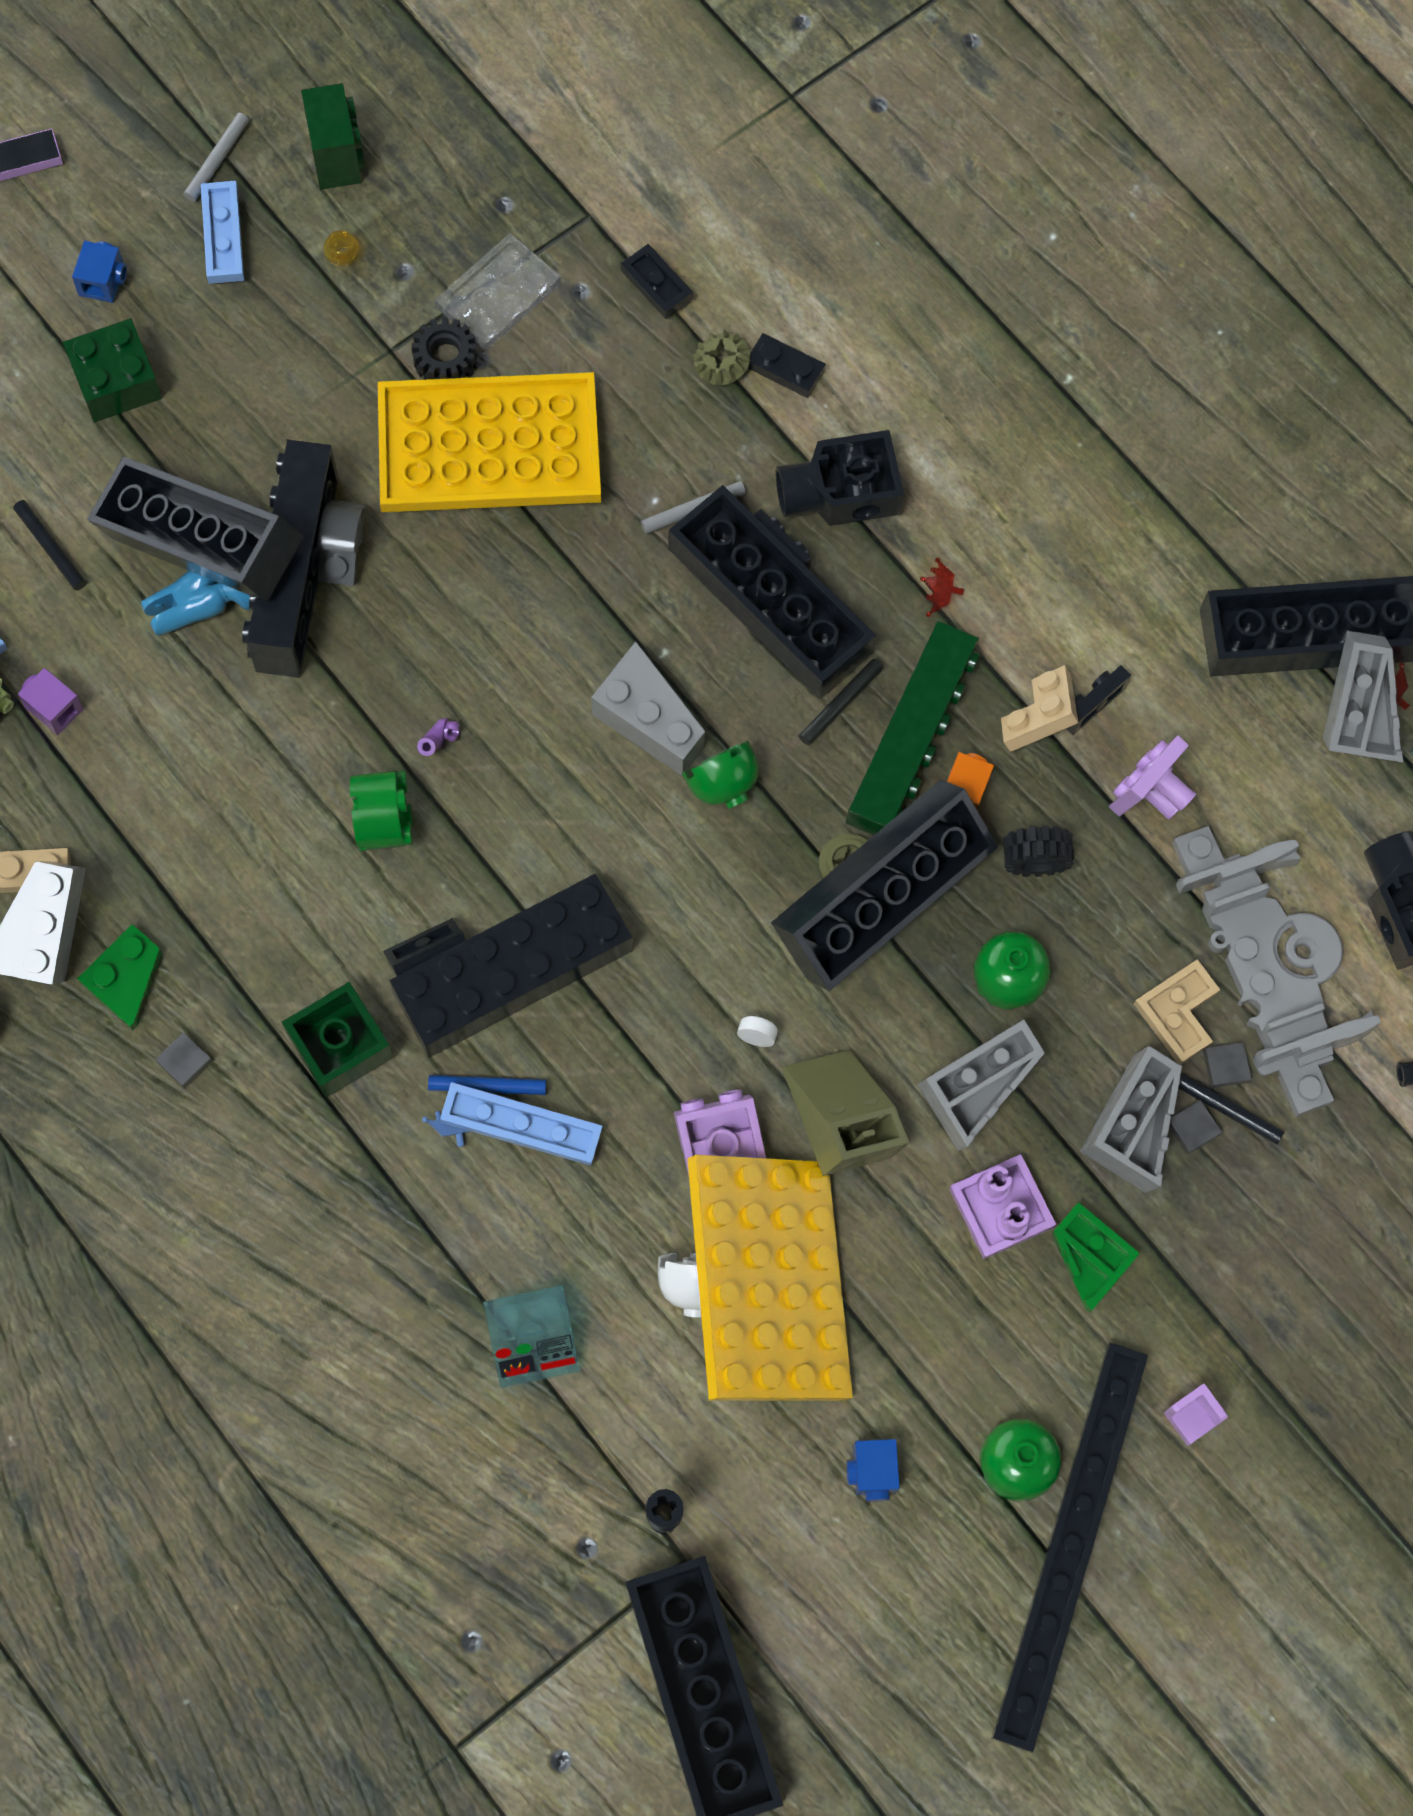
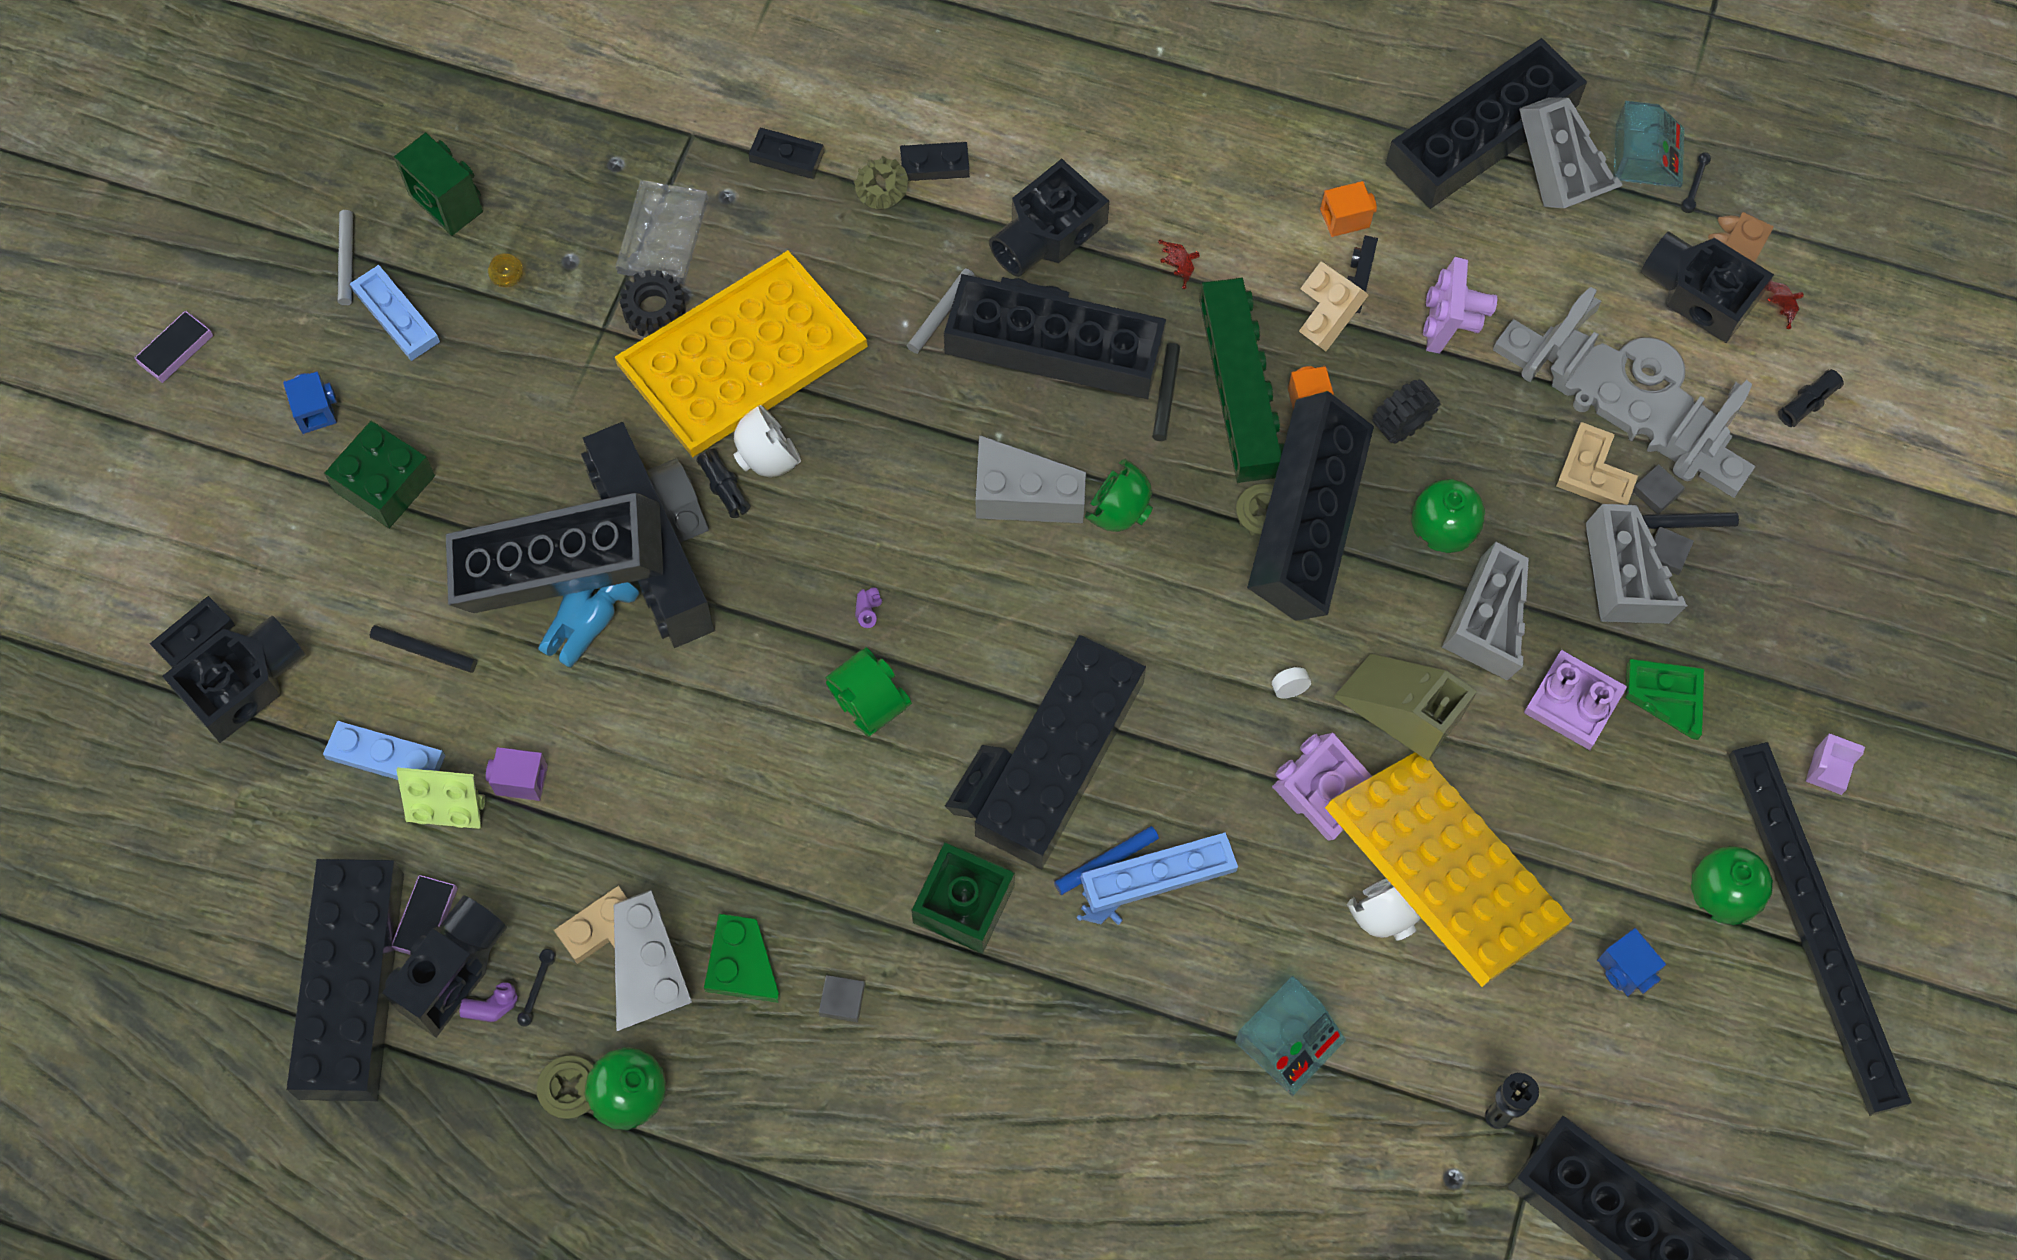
camera: 30 degrees left, 5 degrees down
none -> black pin [696,448,751,518]
none -> white cylinder [733,405,801,478]
none -> orange brick [1320,181,1377,237]

